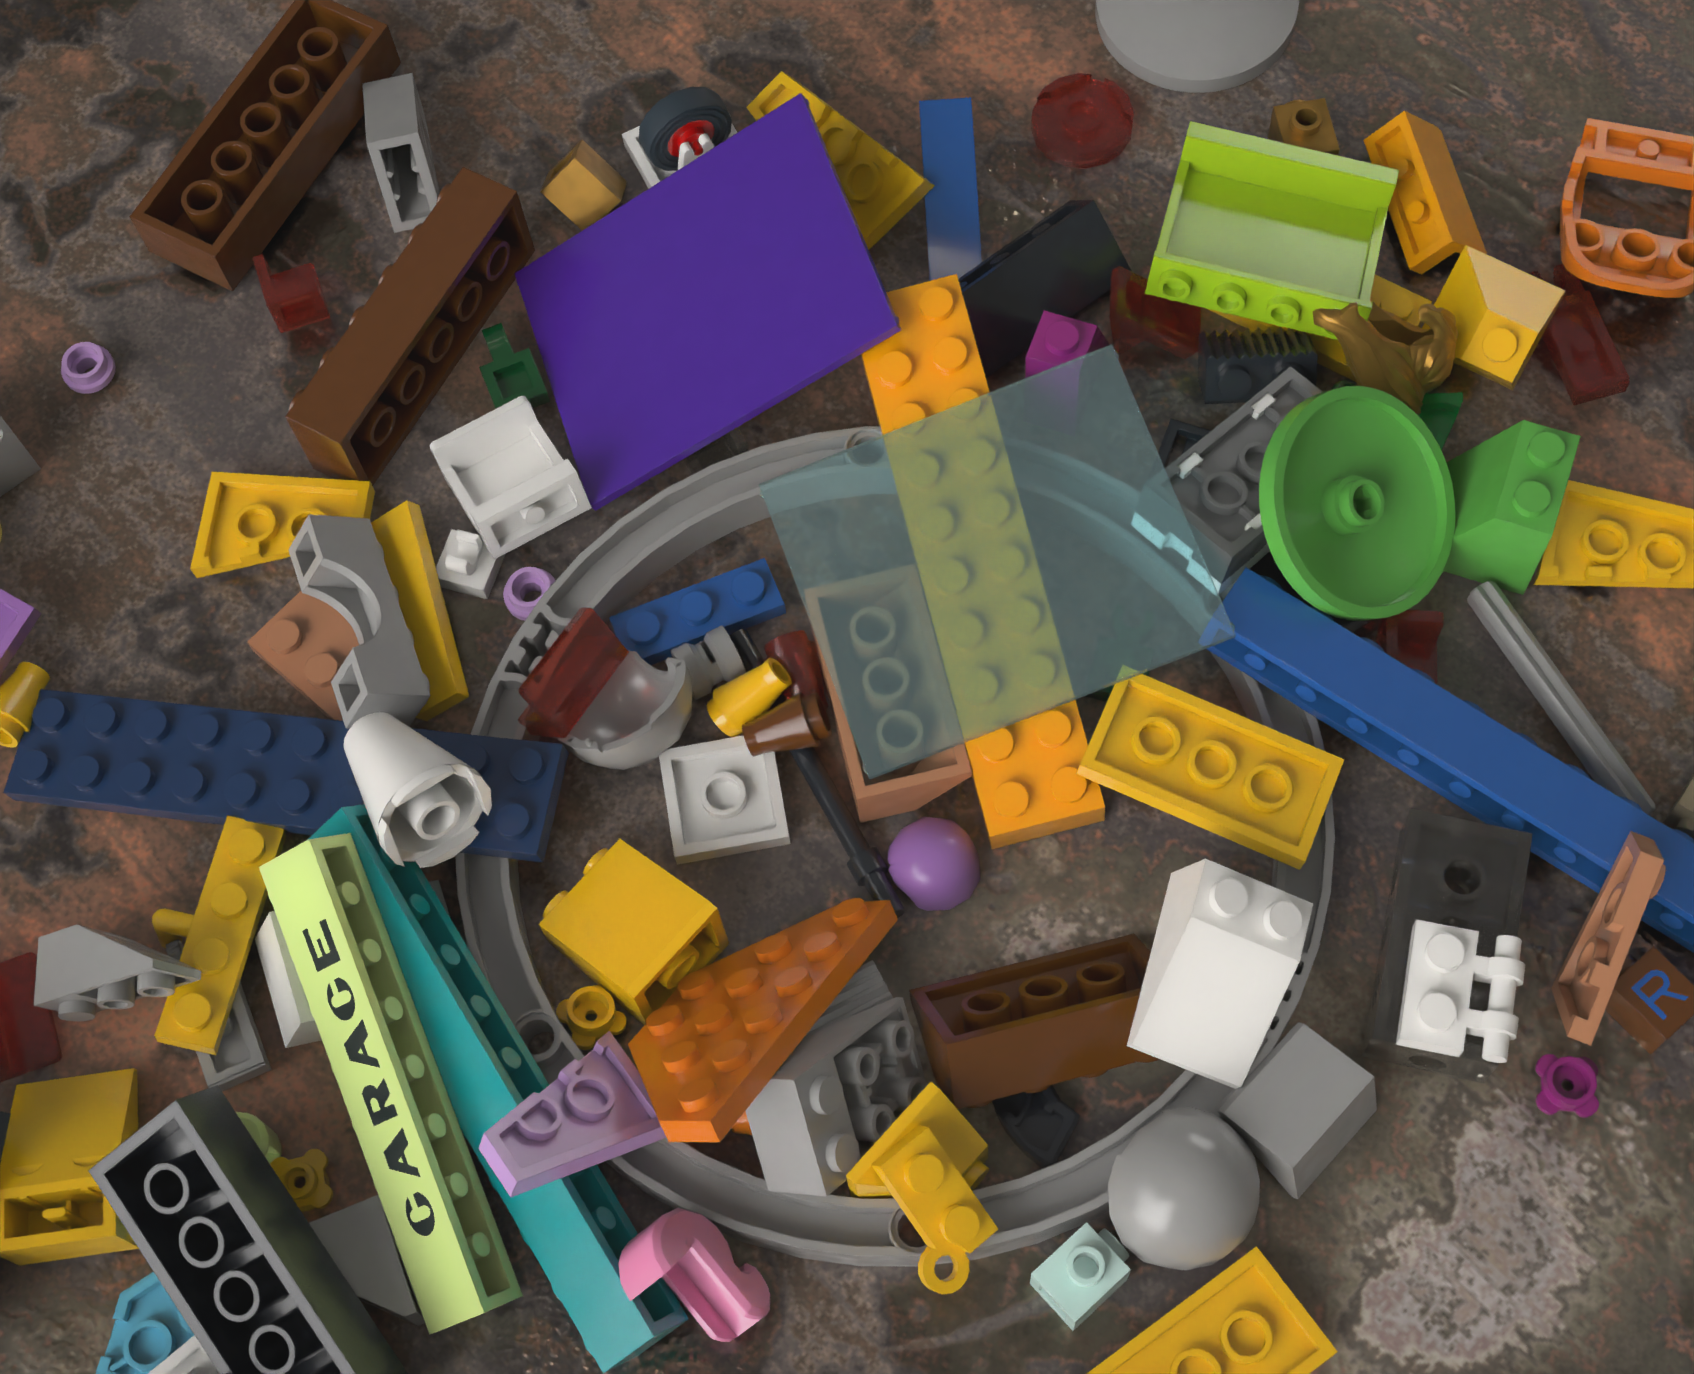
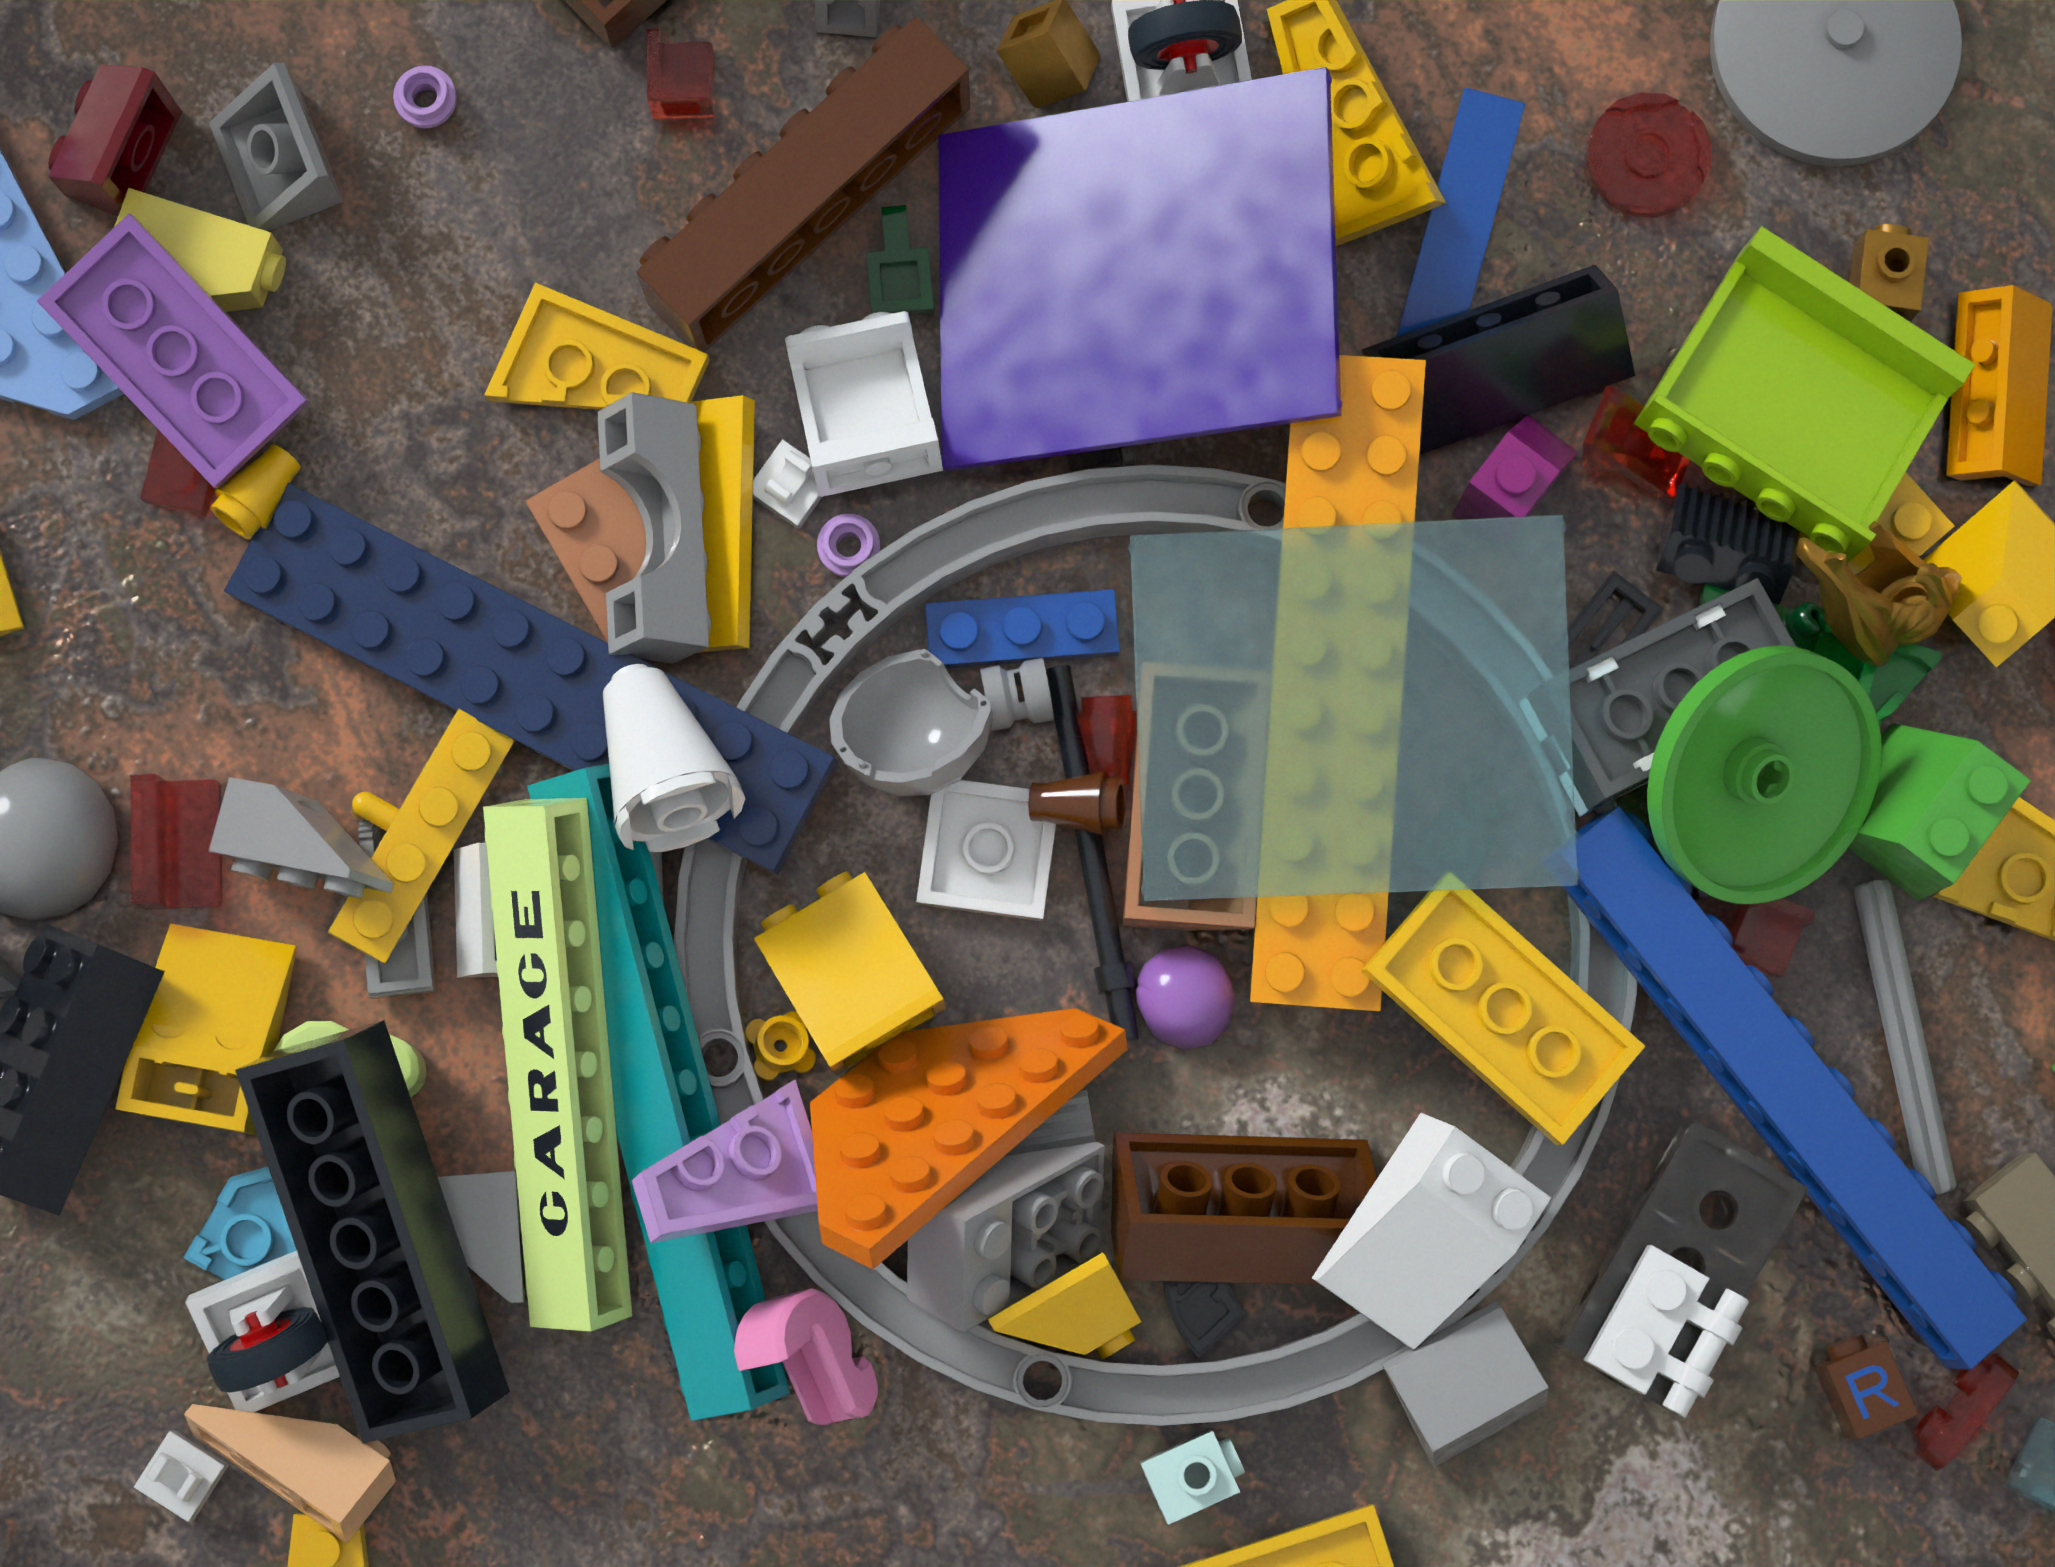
camera: 10 degrees right, 15 degrees up
yellow plate [270,1149,333,1211] -> none
clear red panel [518,607,629,738] -> none
yellow cone [707,658,792,737] -> none
yellow hinge [871,1125,998,1294] -> none
light grey cylinder [1108,1106,1260,1270] -> none
magenta plate [1535,1054,1599,1118] -> none
nougat wing [1551,831,1666,1046] -> none

